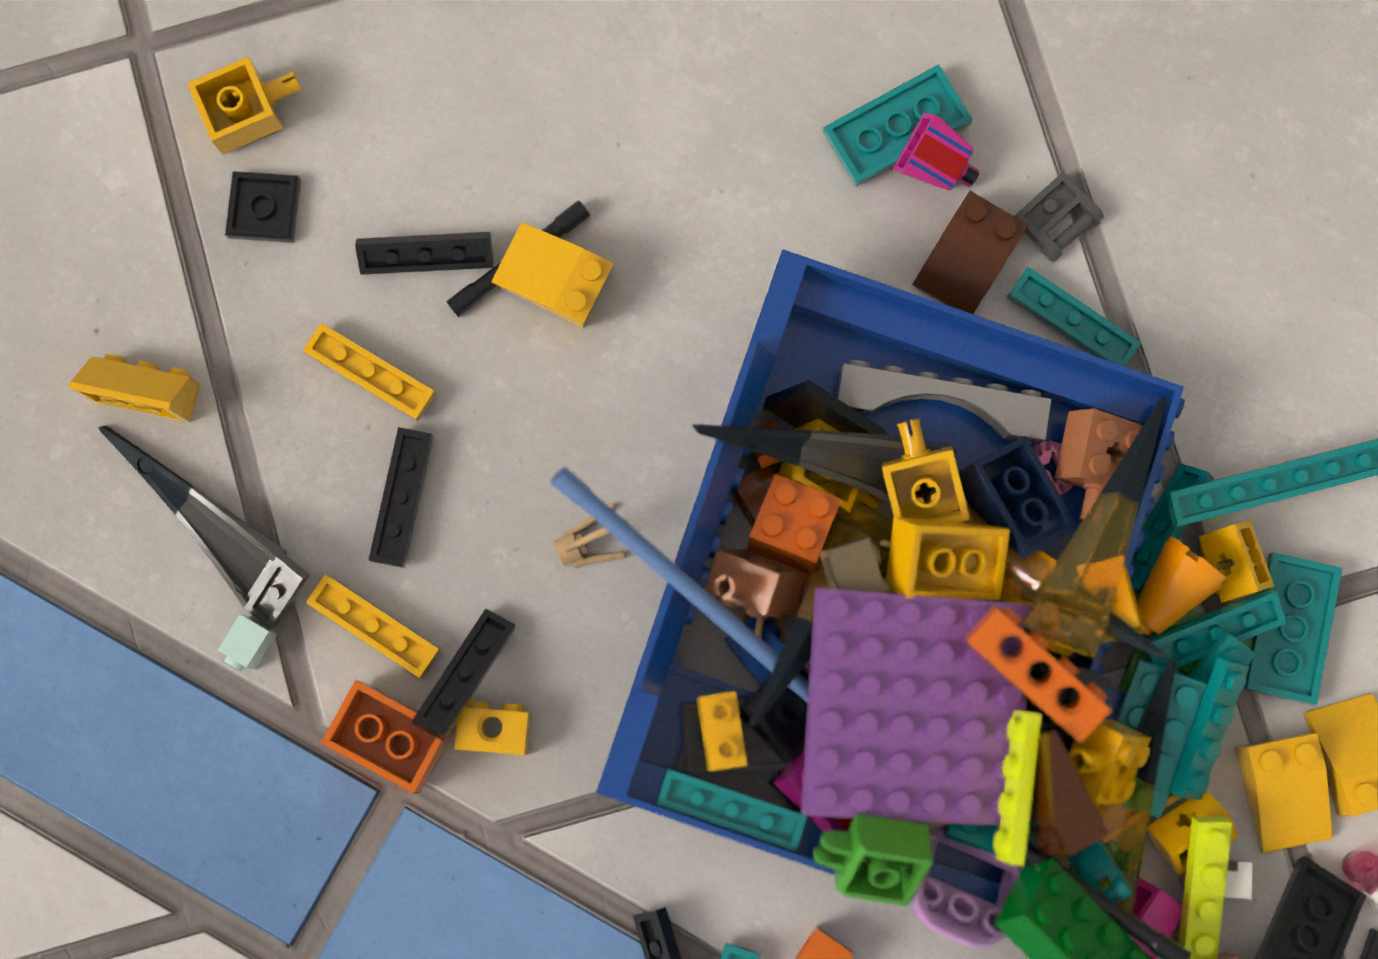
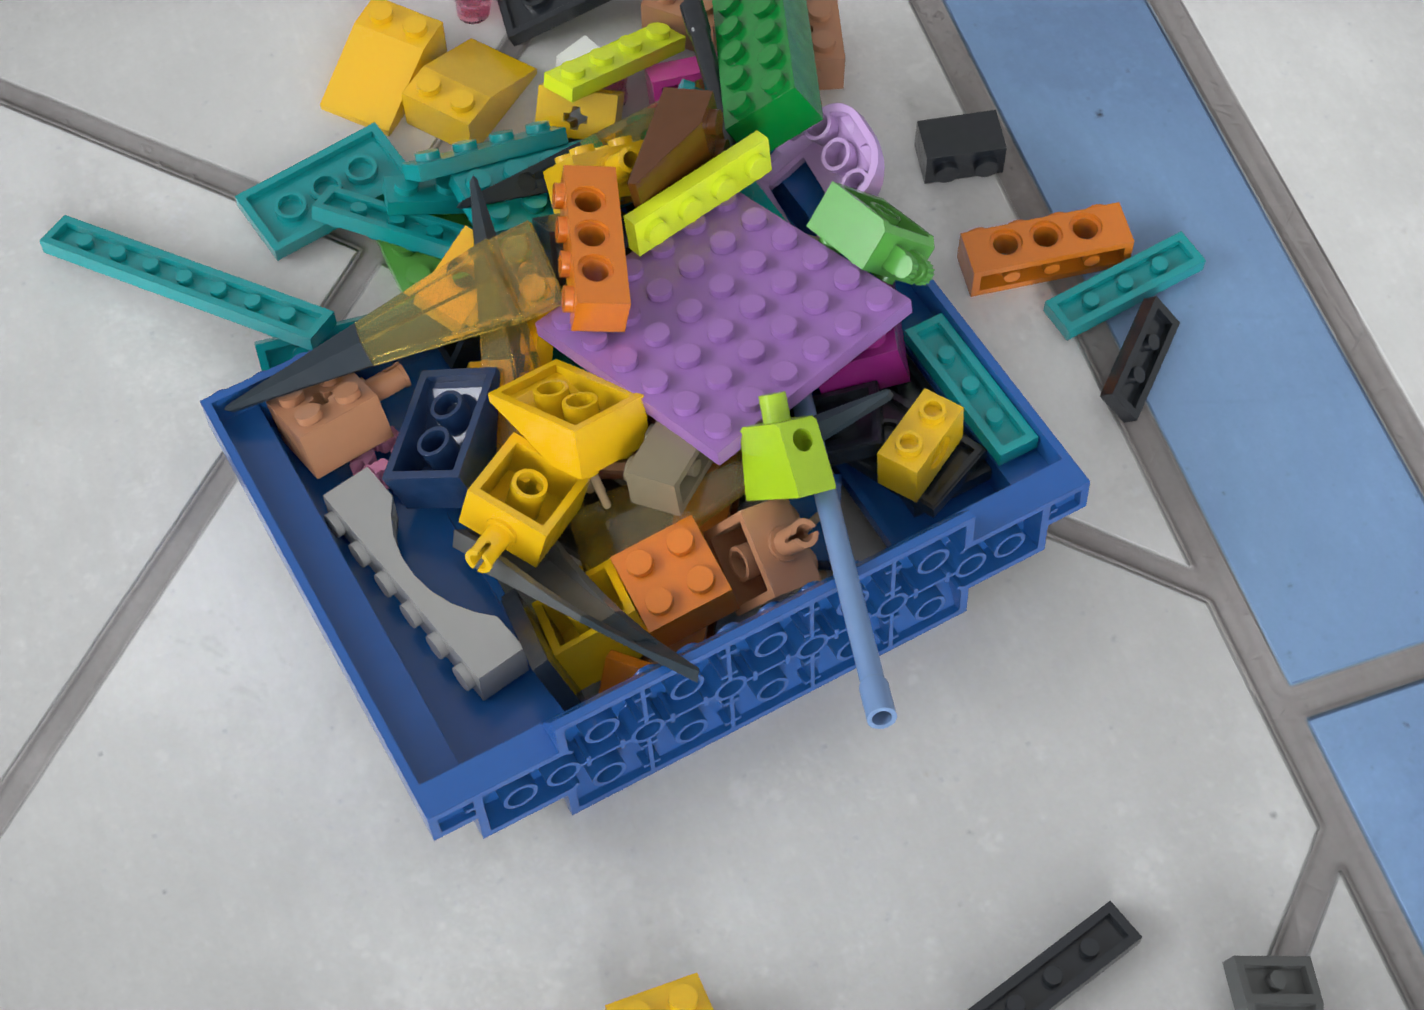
camera: 145 degrees left, 20 degrees down
light aqua brick [218,614,277,671] -> none
yellow plate [305,574,441,679] -> none
orange brick [321,680,454,794] -> none
black plate [413,608,515,741] -> none
yellow brick [454,701,532,755] -> none
tan plant [554,503,628,568] -> none
teal plate [823,64,973,187] -> none
torso [892,113,979,191] -> none
reddish brown slope [912,191,1028,314] -> none
teal plate [1007,267,1141,366] -> none
dark grey plate [1014,172,1104,262] -> none
light orange cone [1136,536,1227,636] -> none
yellow brick [1198,520,1275,603] -> none
none -> lime torso [740,391,836,501]

